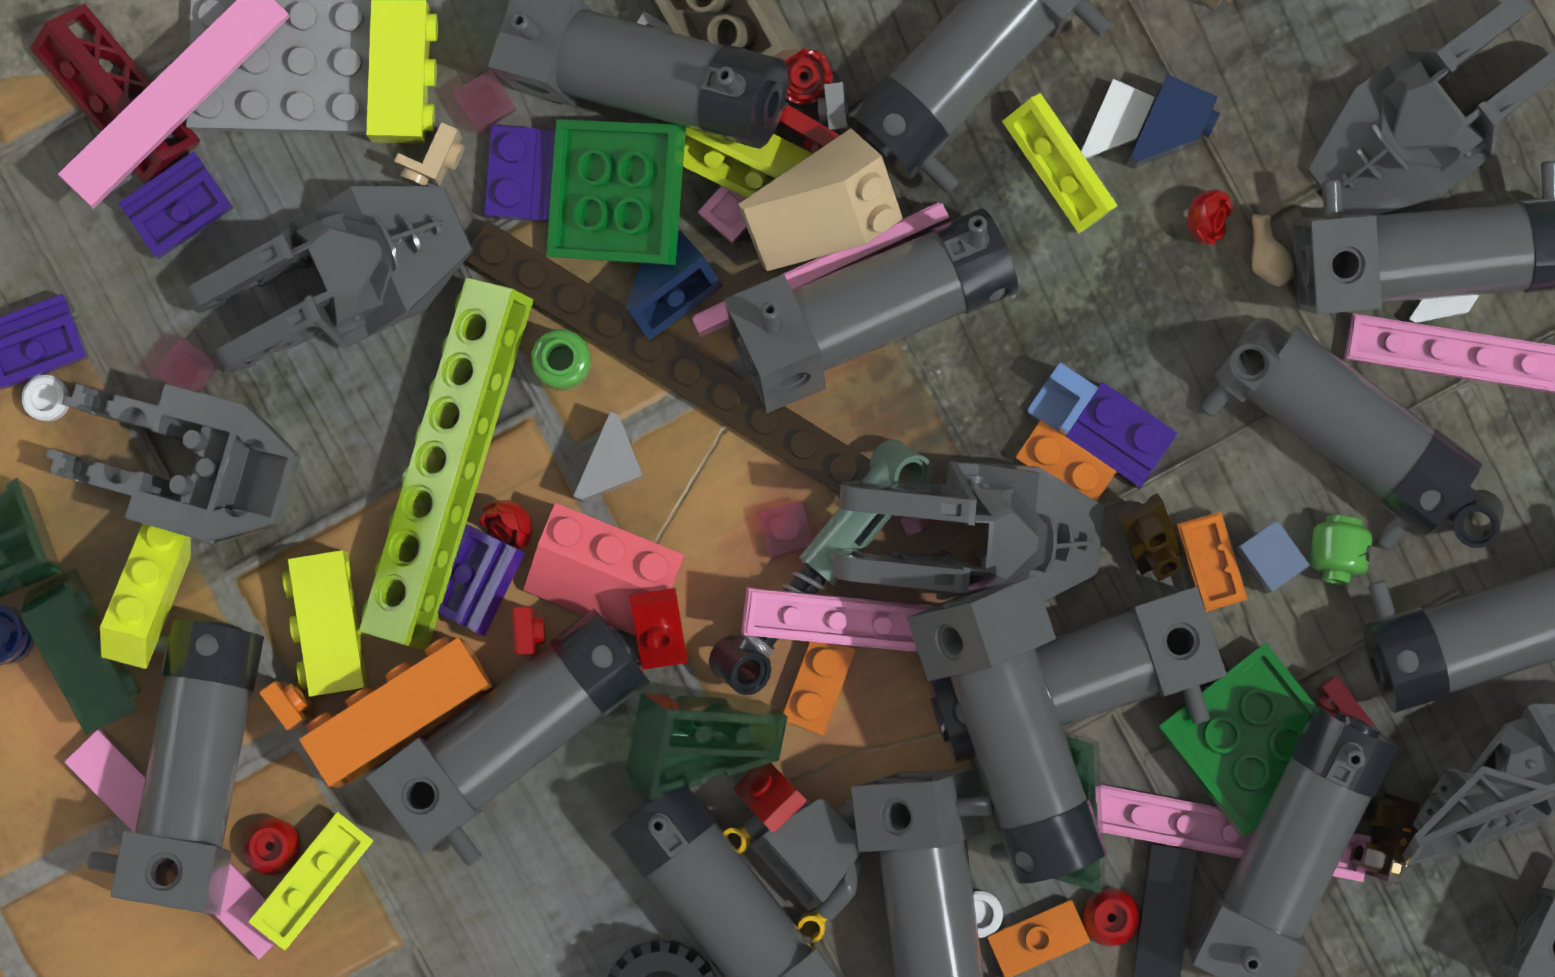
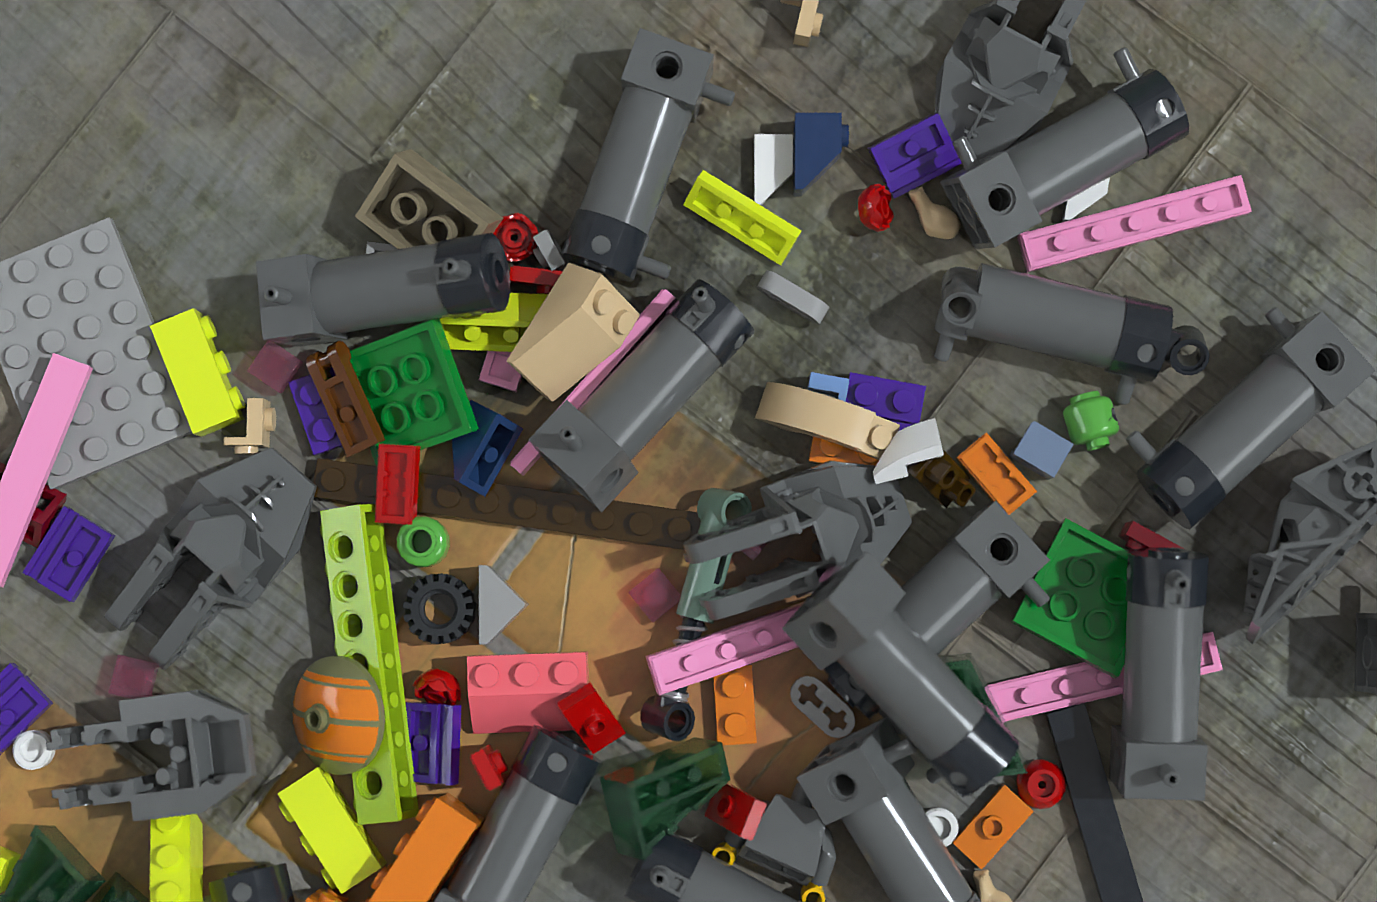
camera: 20 degrees left, 0 degrees up
dark brown hips [1349,793,1420,884] -> none
none -> dish [293,656,385,775]
none -> reddish brown plate [306,341,385,457]
none -> red plate [374,444,420,525]
none -> black tyre [403,574,476,644]
none -> tan arch [755,382,900,460]
none -> light grey beam [757,270,829,325]
none -> light grey beam [790,676,855,738]
none -> dark purple plate [867,113,962,199]
none -> white slope [873,418,944,484]

